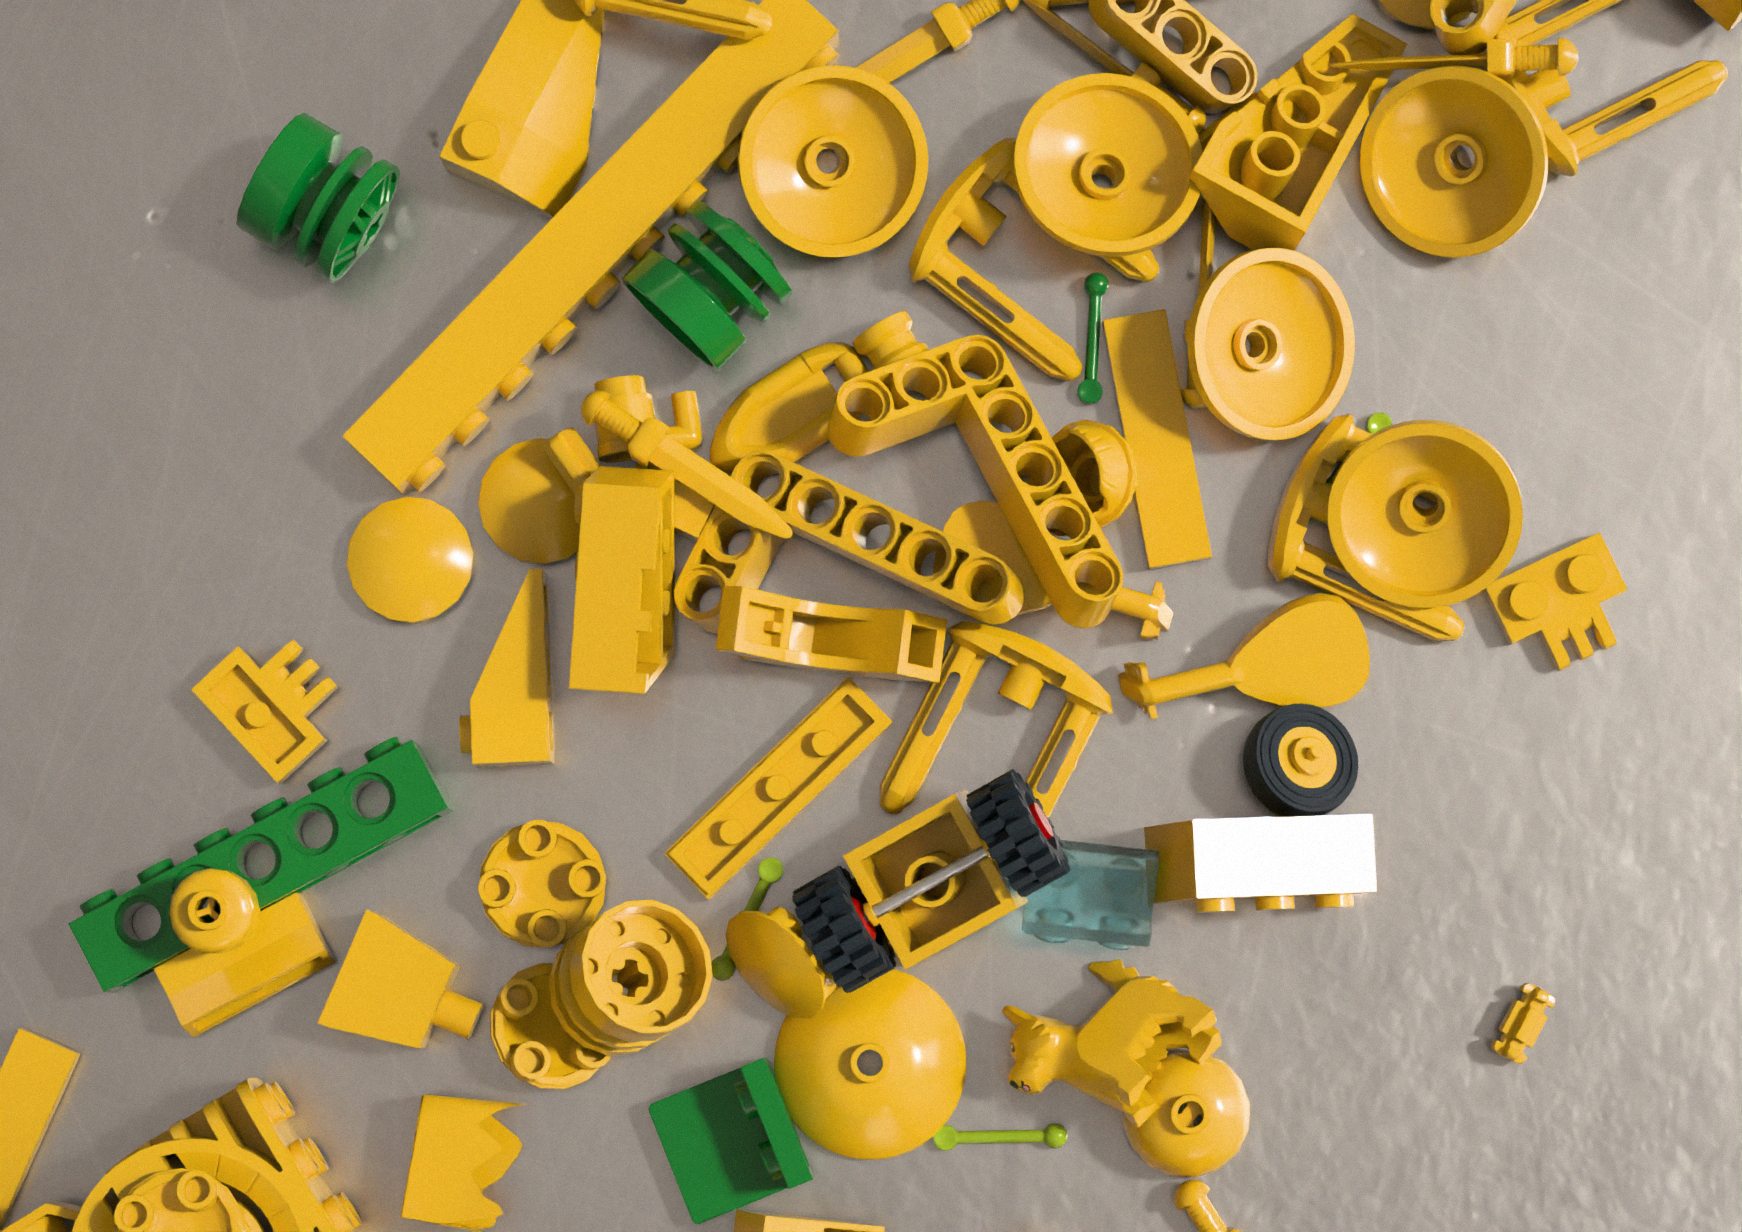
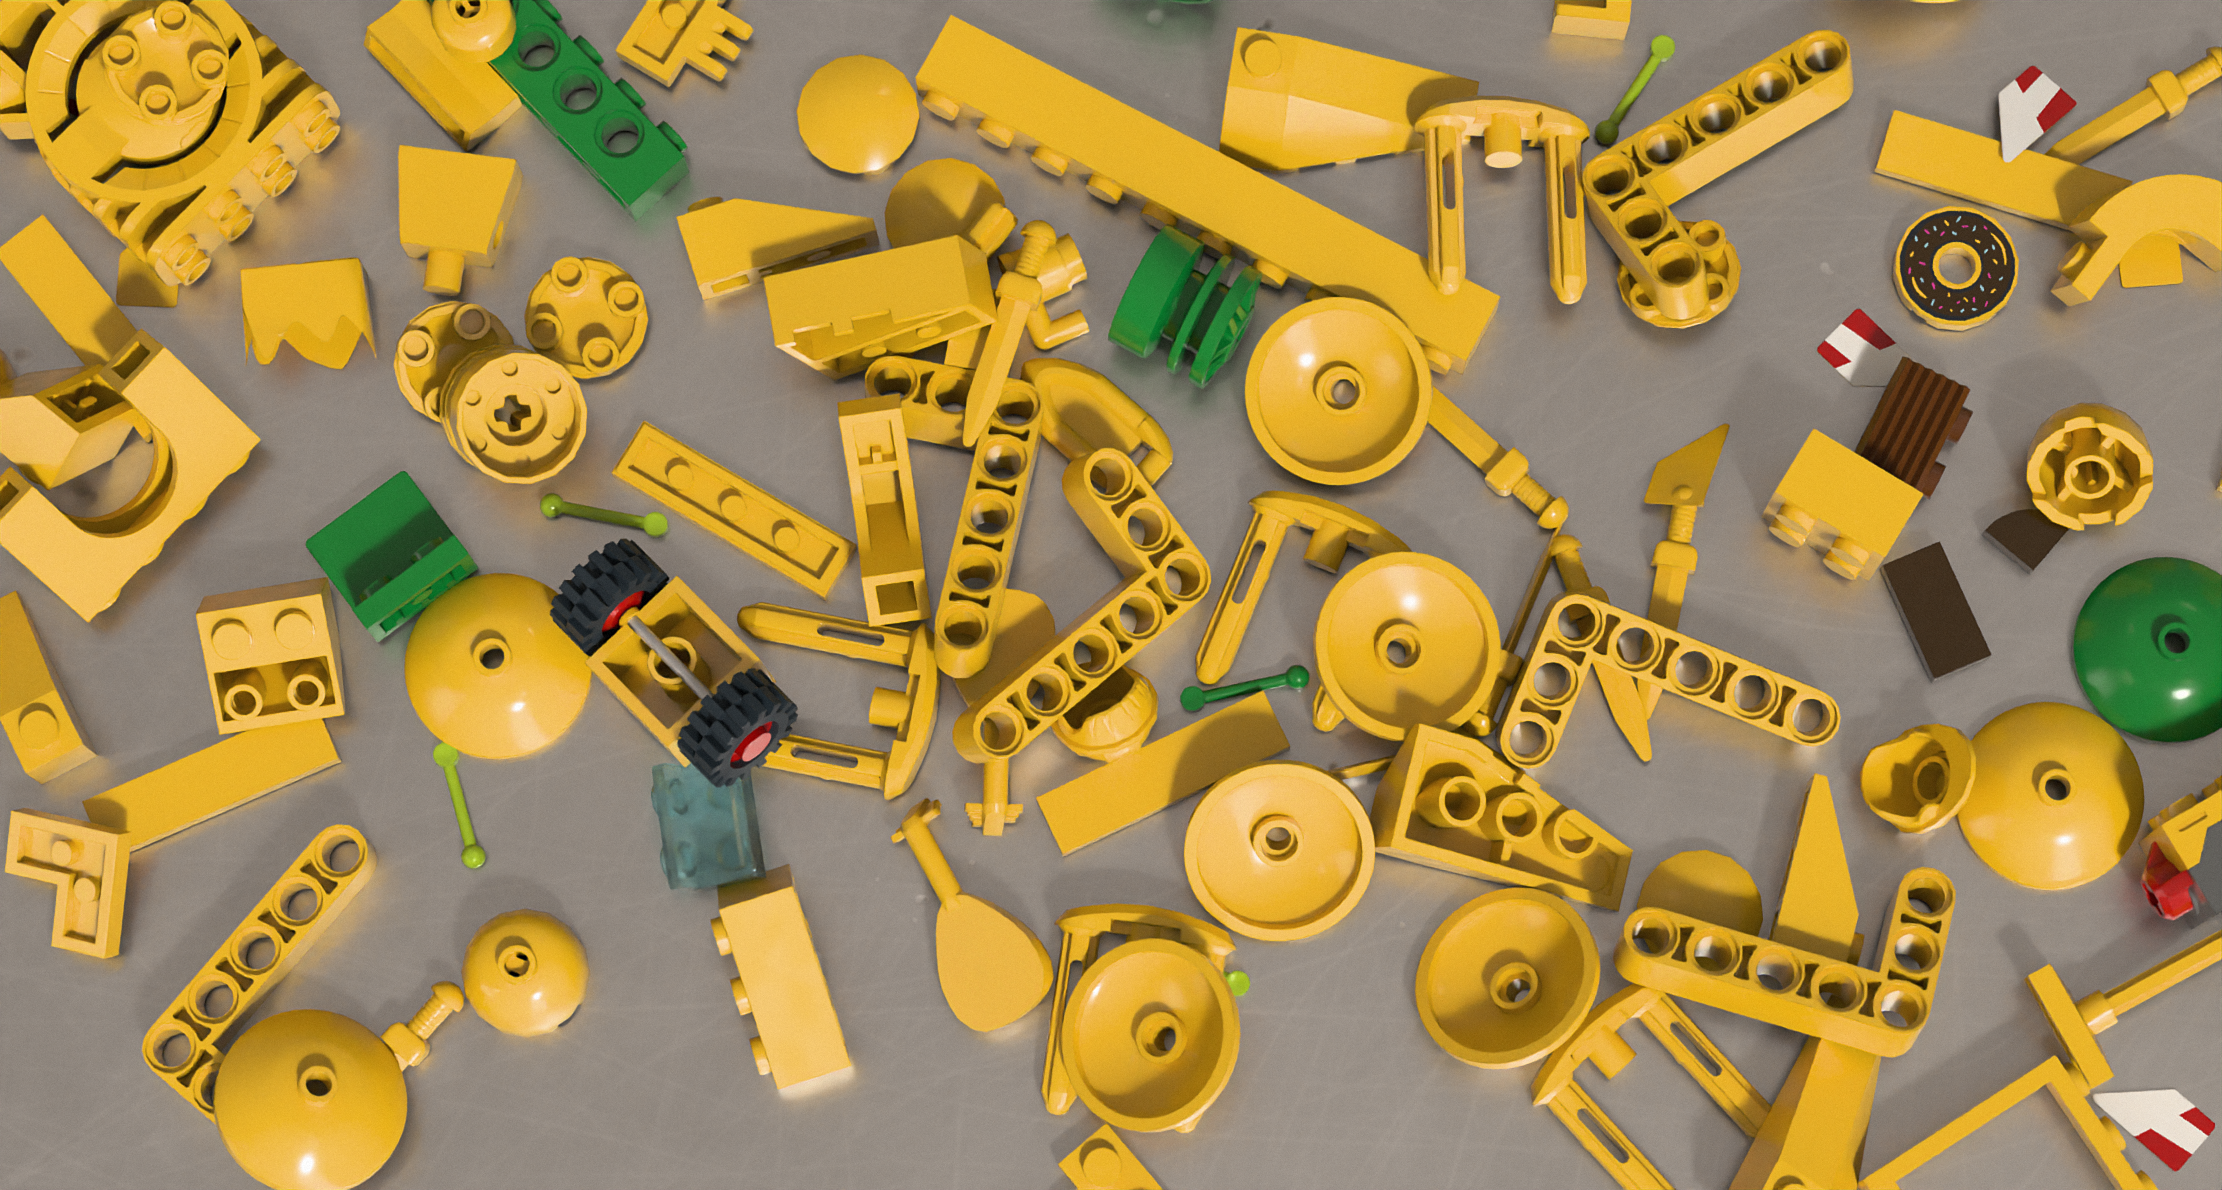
camera: 75 degrees right, 5 degrees down
yellow dish [725,907,837,1018] -> none
yellow wheel [852,311,930,370] -> none
yellow animal [1002,959,1222,1128] -> none
black wheel [1243,703,1358,817] -> none
yellow sword [1329,38,1578,79] -> none

